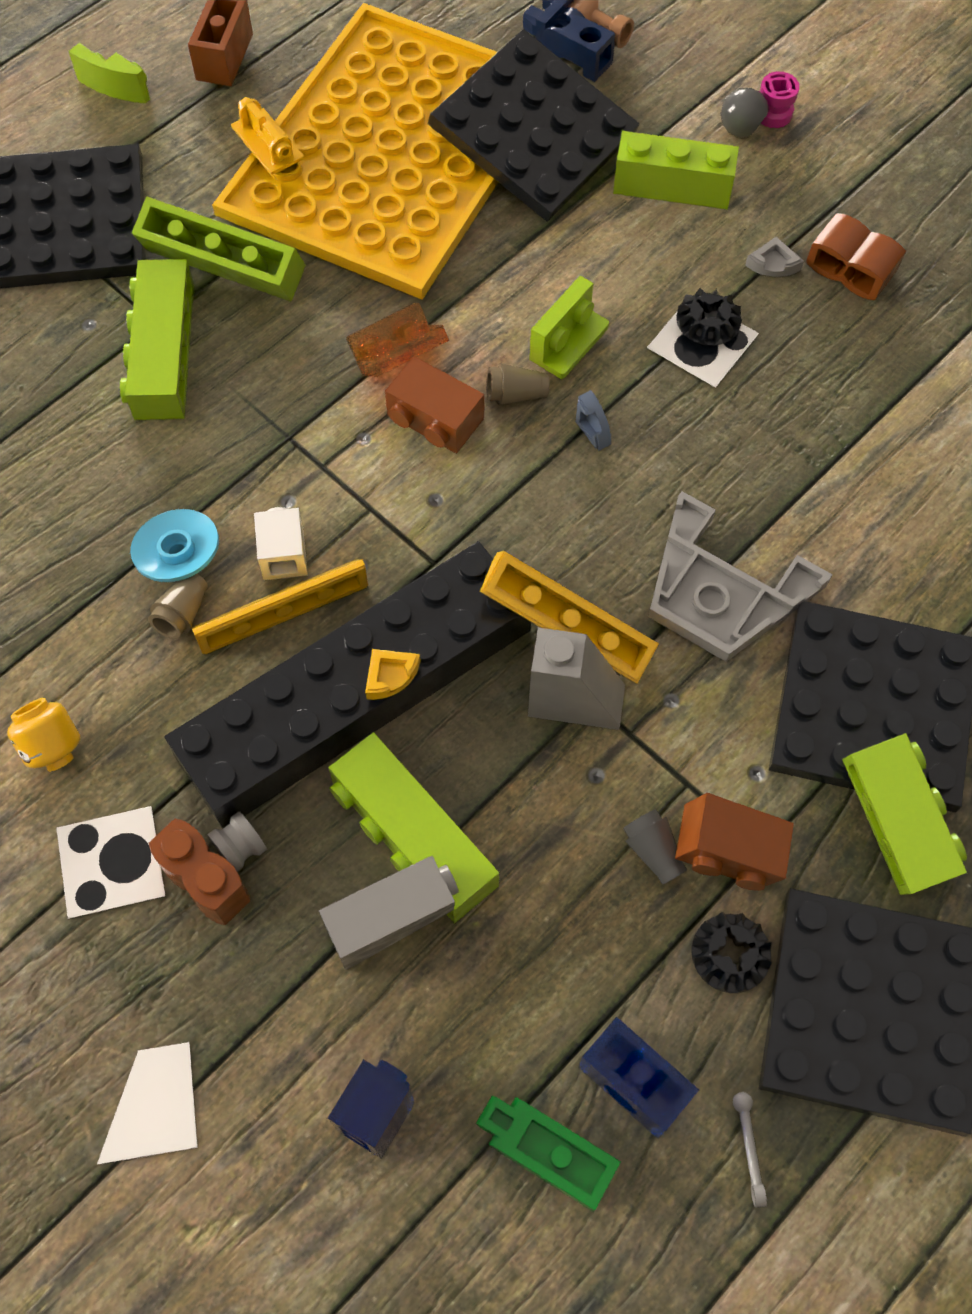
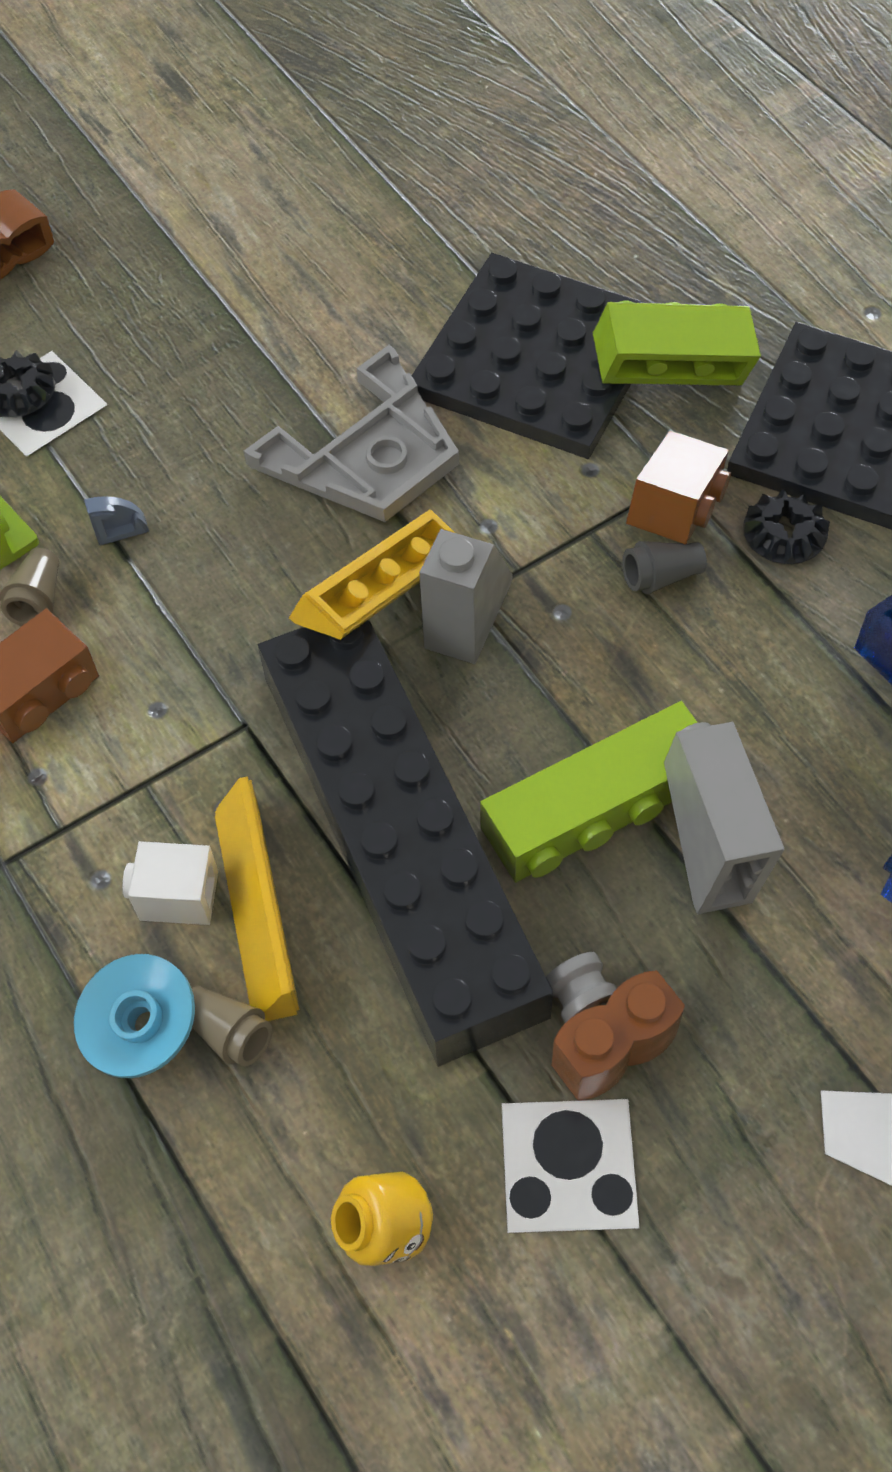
camera: 75 degrees left, 5 degrees down
yellow tile [365,649,421,700] -> none

